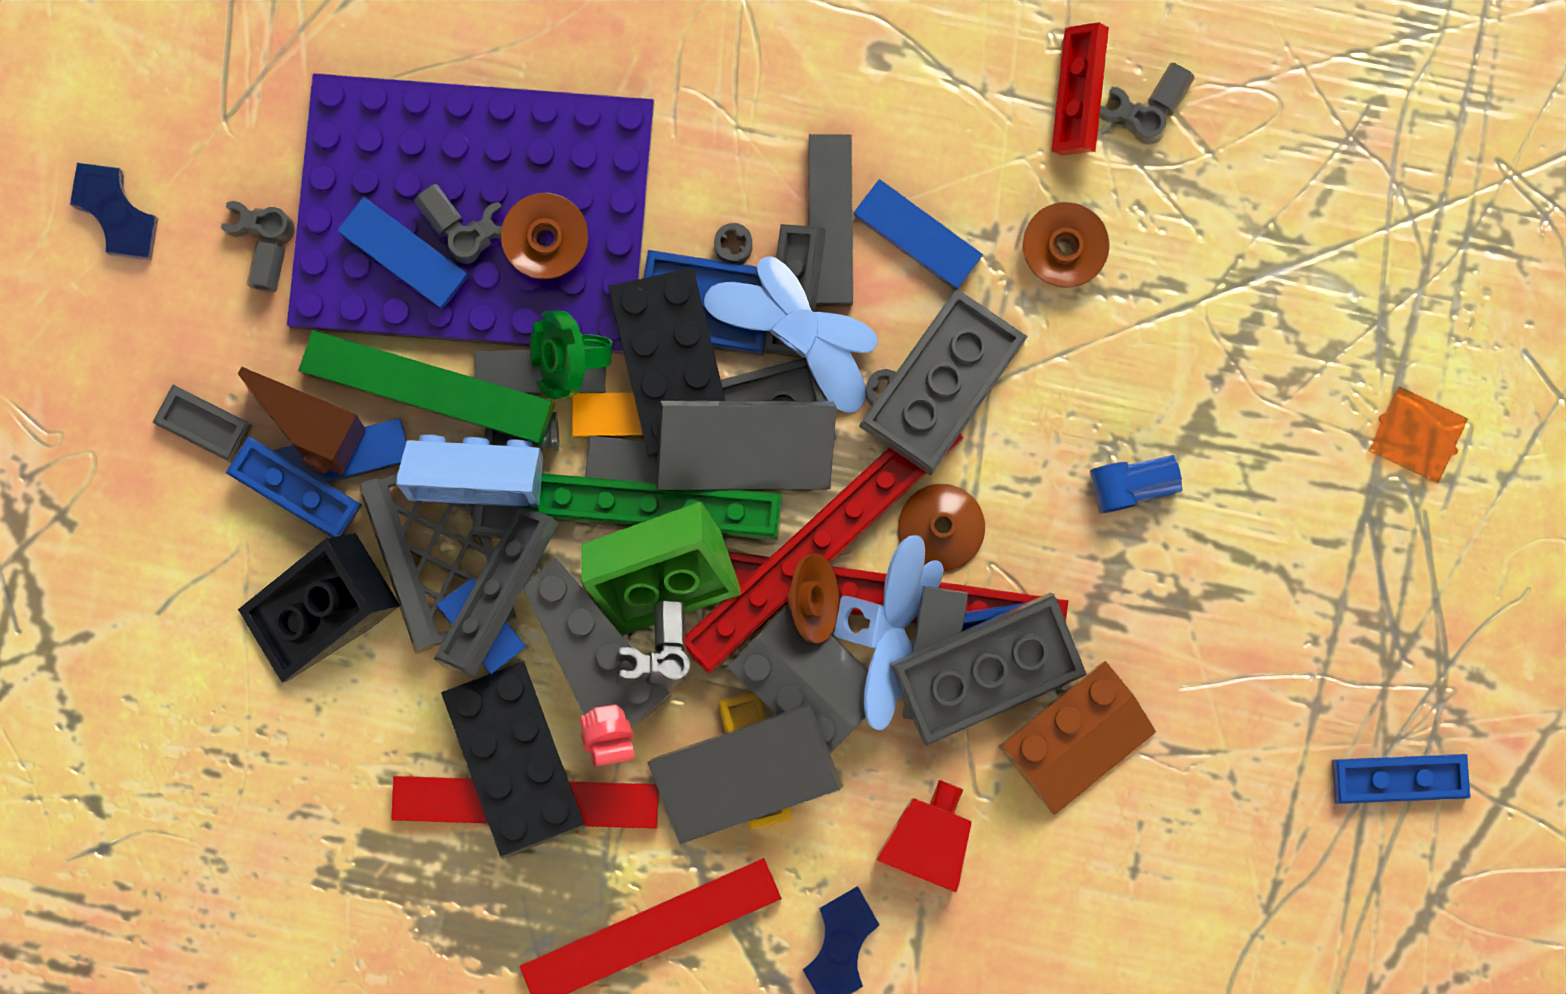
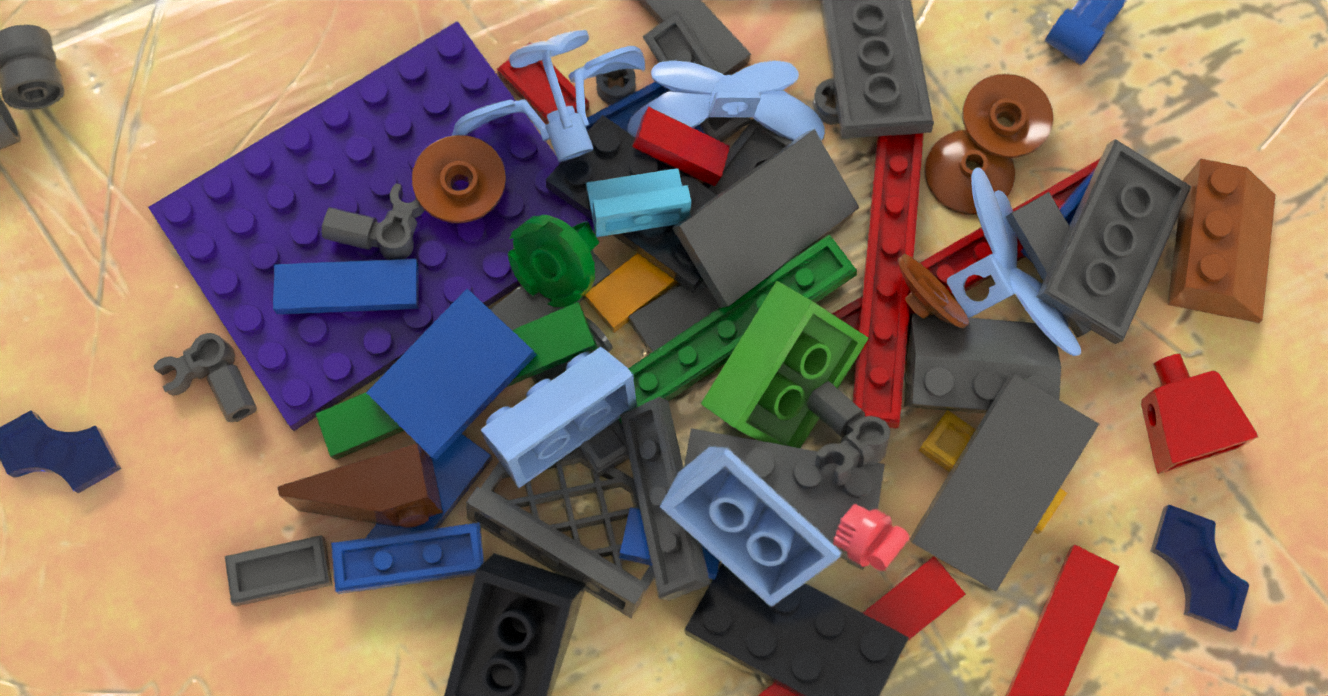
camera: 40 degrees left, 10 degrees down
none -> blue tile [366,288,537,460]
none -> light blue plant [452,30,645,162]
none -> red tile [497,42,590,125]
none -> medium azure panel [586,168,692,237]
none -> red tile [632,106,730,186]
none -> light blue slope [660,446,841,607]
none -> dark orange dish [962,74,1053,158]

